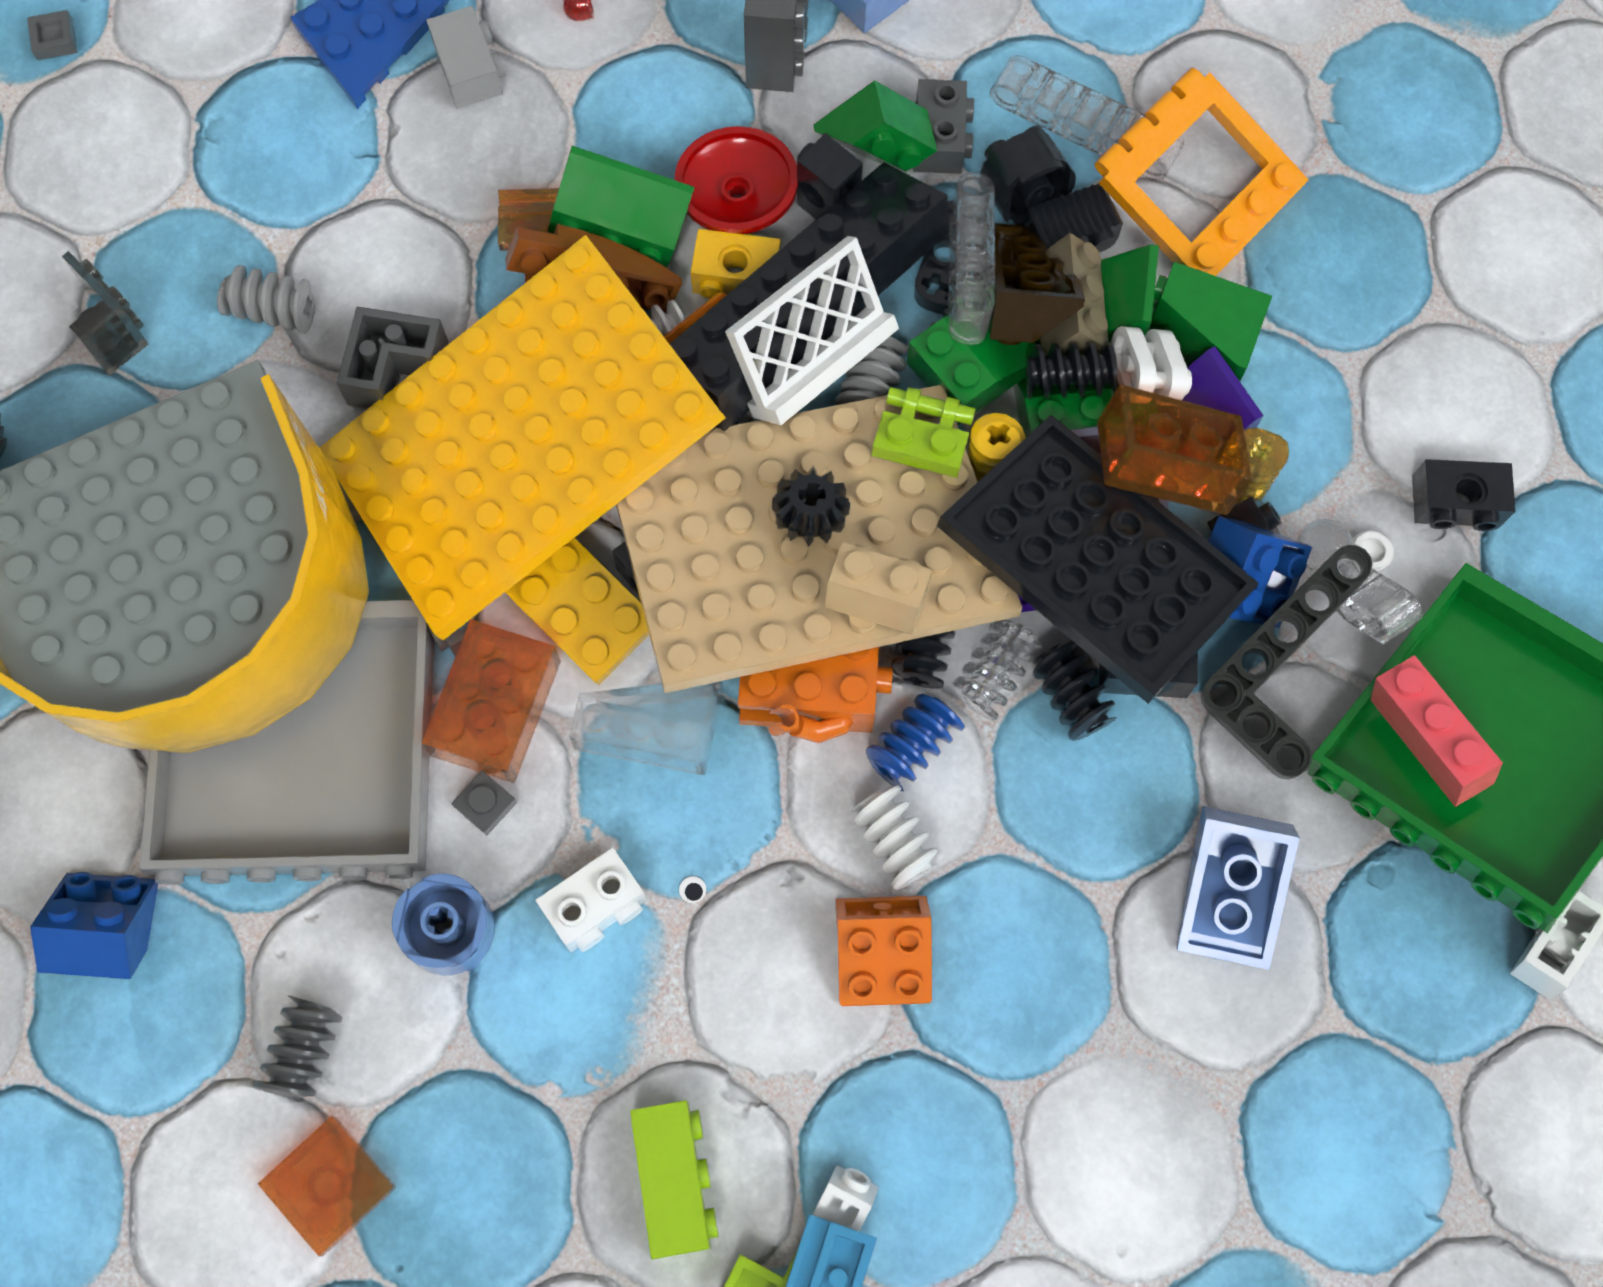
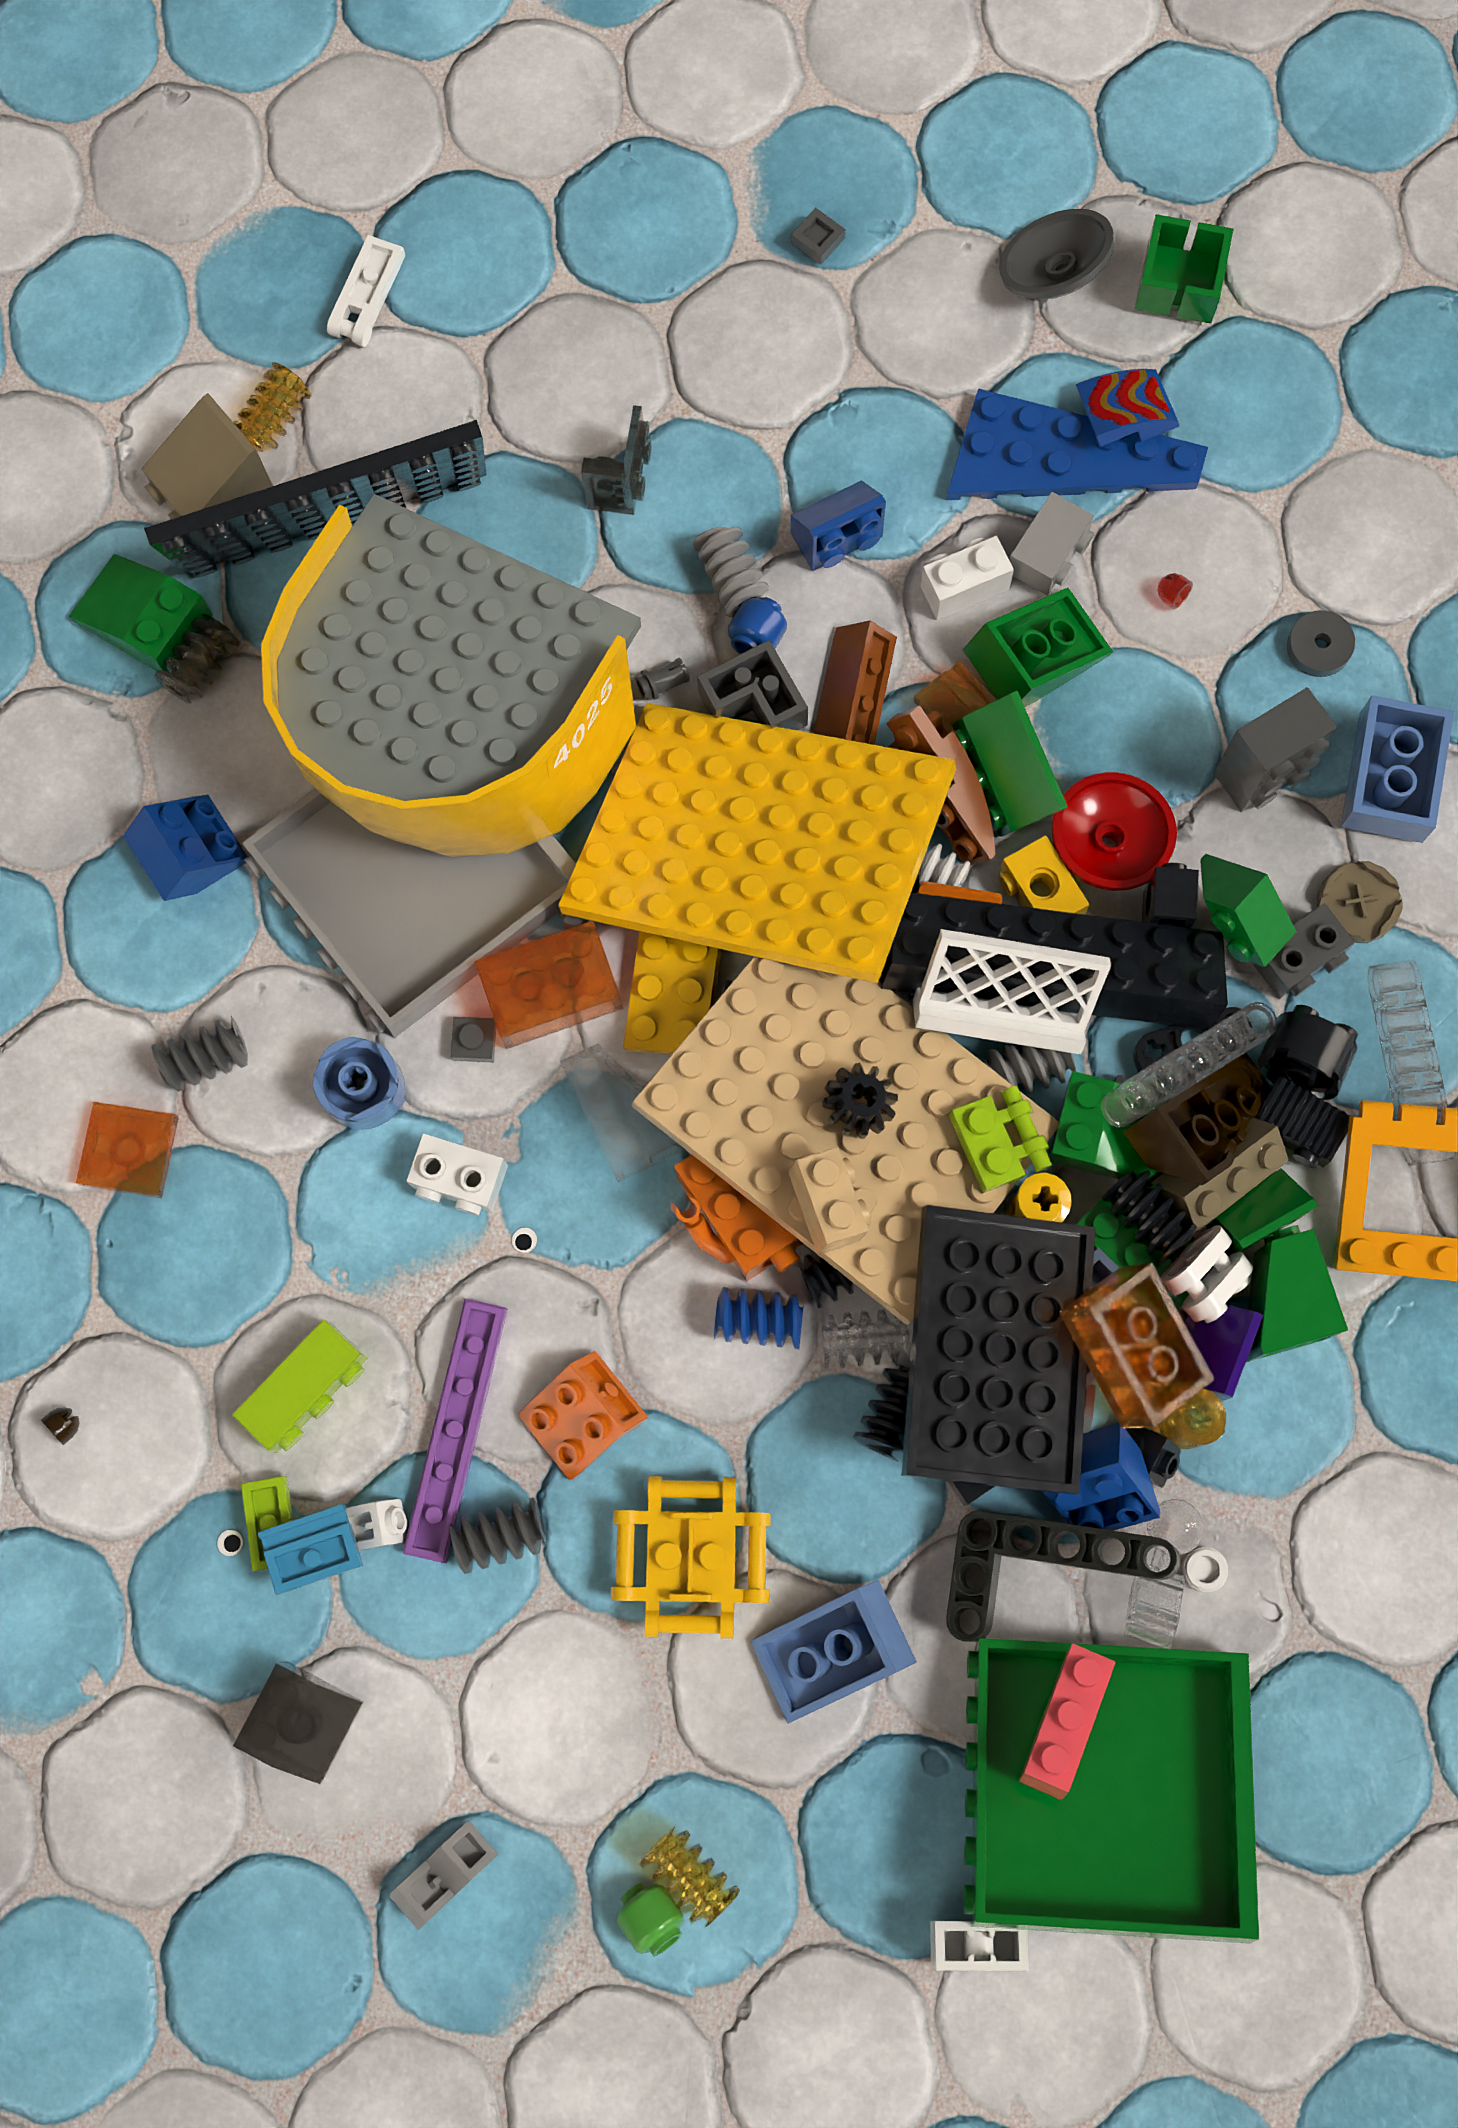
camera: 60 degrees right, 5 degrees up
white piece [852,785,939,890] -> none
black brick [1412,459,1516,531] -> none
none -> medium lavender tile [403,1299,508,1563]
none -> dark grey piece [449,1497,547,1574]
none -> yellow brick [611,1475,771,1639]
none -> bright green head [616,1883,684,1957]
none -> dark grey pin [635,657,690,700]
none -> clear yellow piece [639,1825,740,1928]
none -> blue head [728,597,787,654]
none -> blue slope [790,480,886,571]
none -> dark orange panel [813,620,897,745]
none -> white brick [920,535,1014,620]
none -> green slope [962,587,1113,707]
none -> dark tan tile [1317,861,1403,943]

